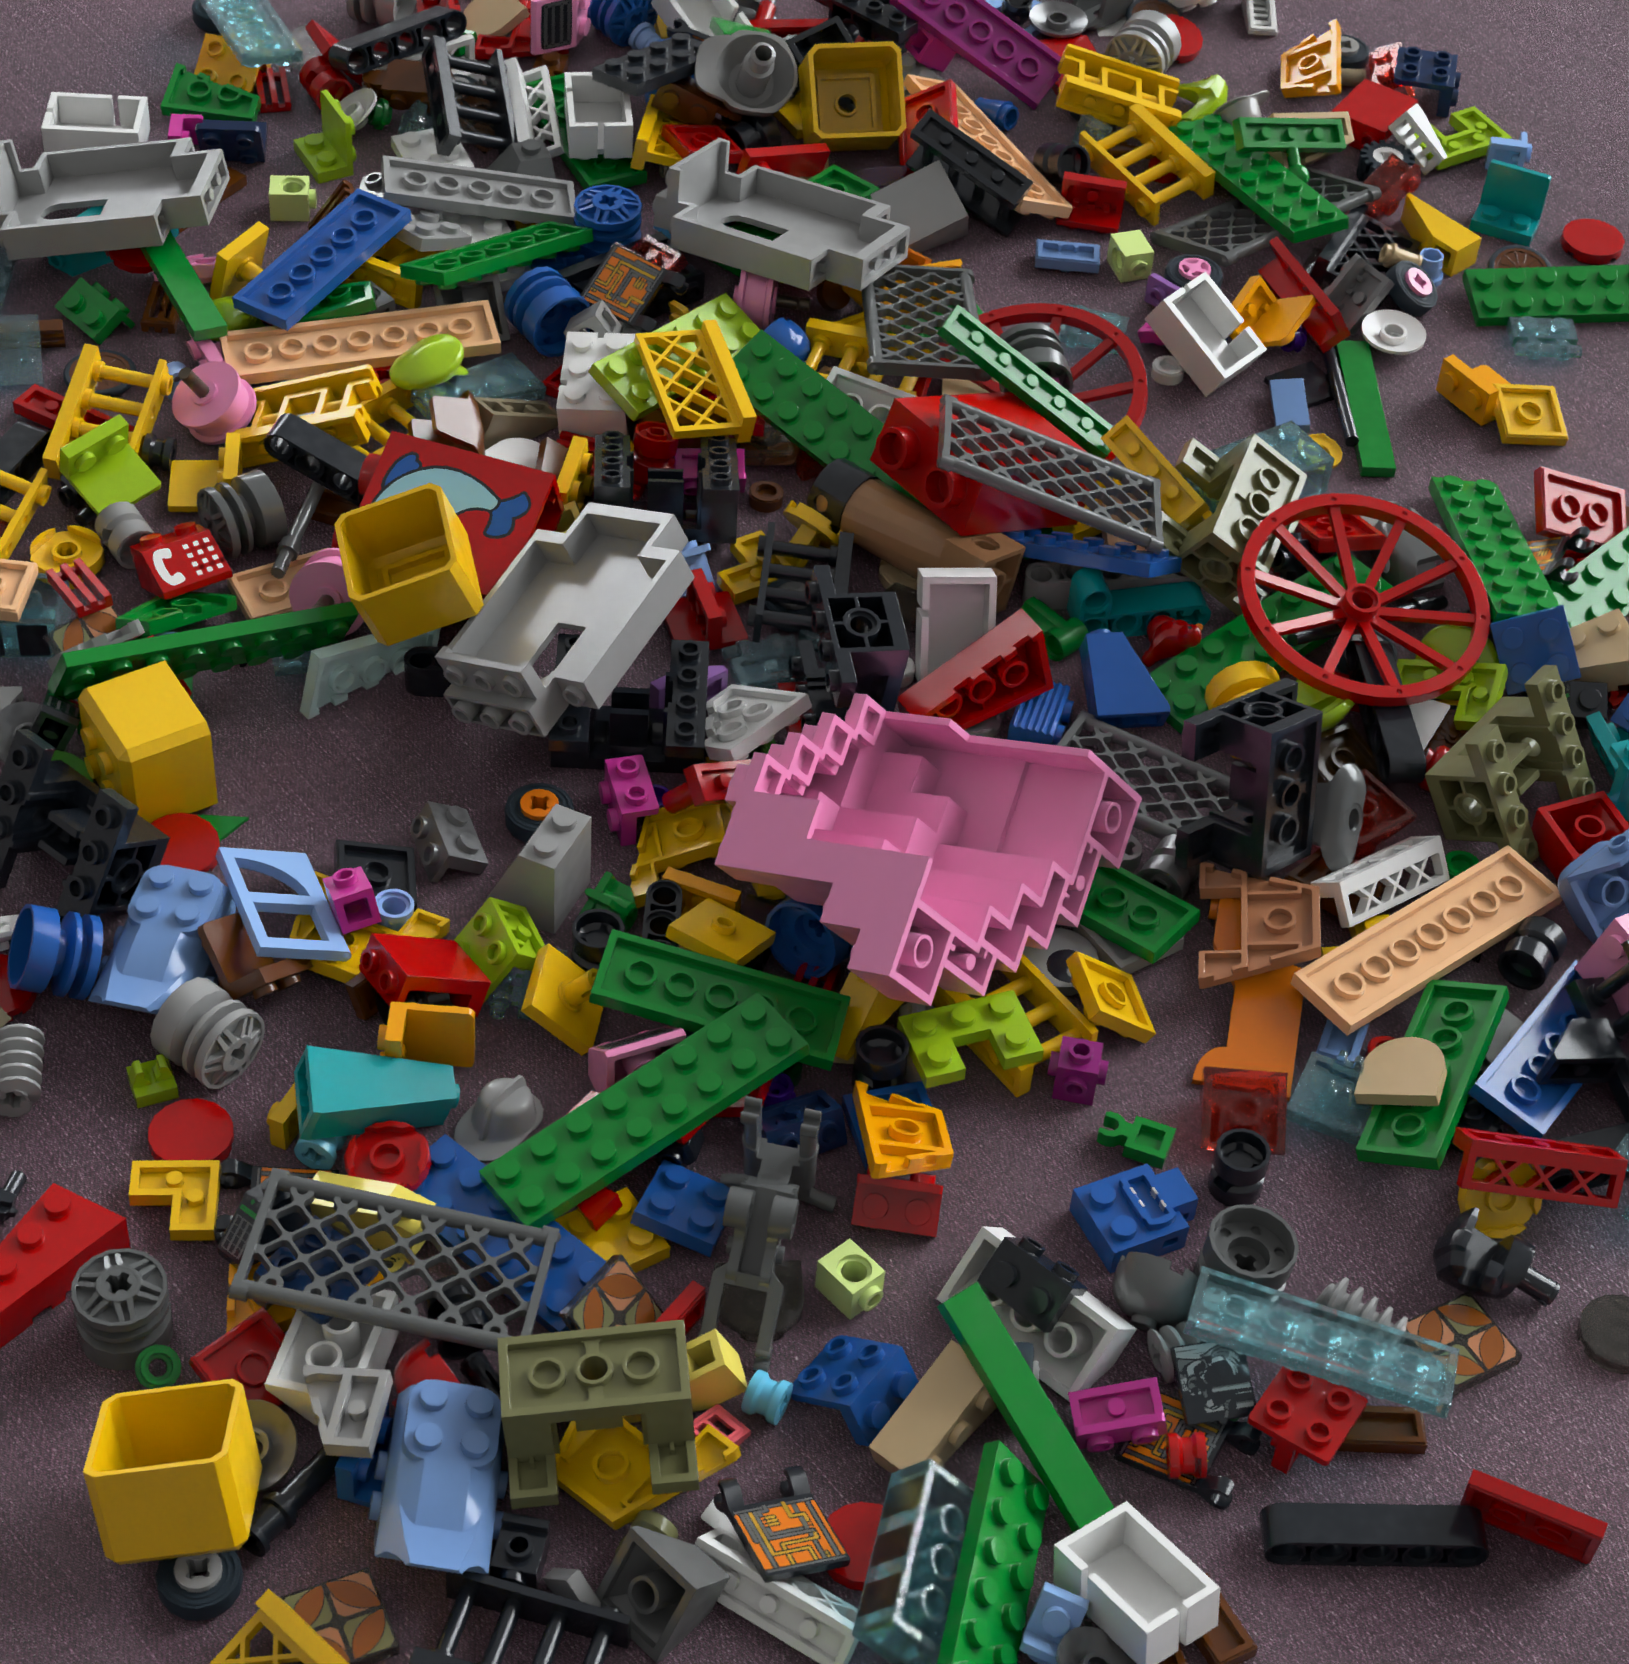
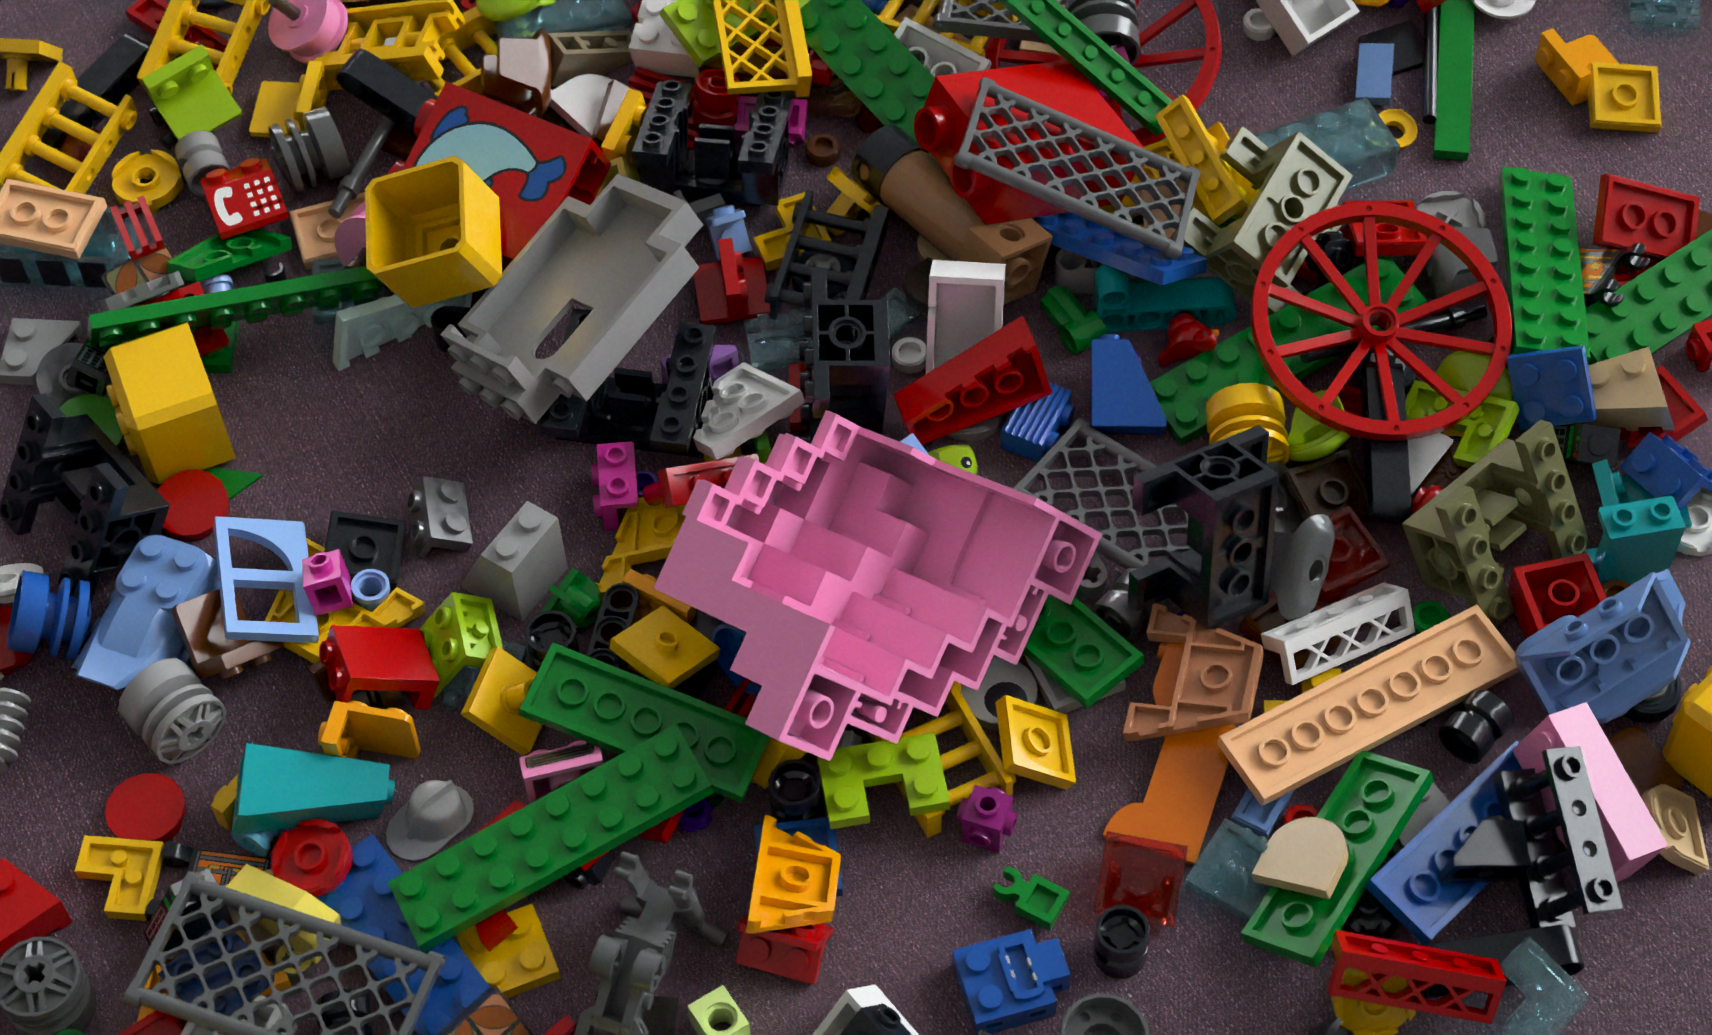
camera: 15 degrees right, 10 degrees up
lime tile [126,1054,179,1109] -> none
black wheel [141,433,177,472] -> none
black wheel [504,783,574,843] -> none
blue plate [630,1159,730,1257] -> none
dark blue bracket [762,1089,847,1154] -> none

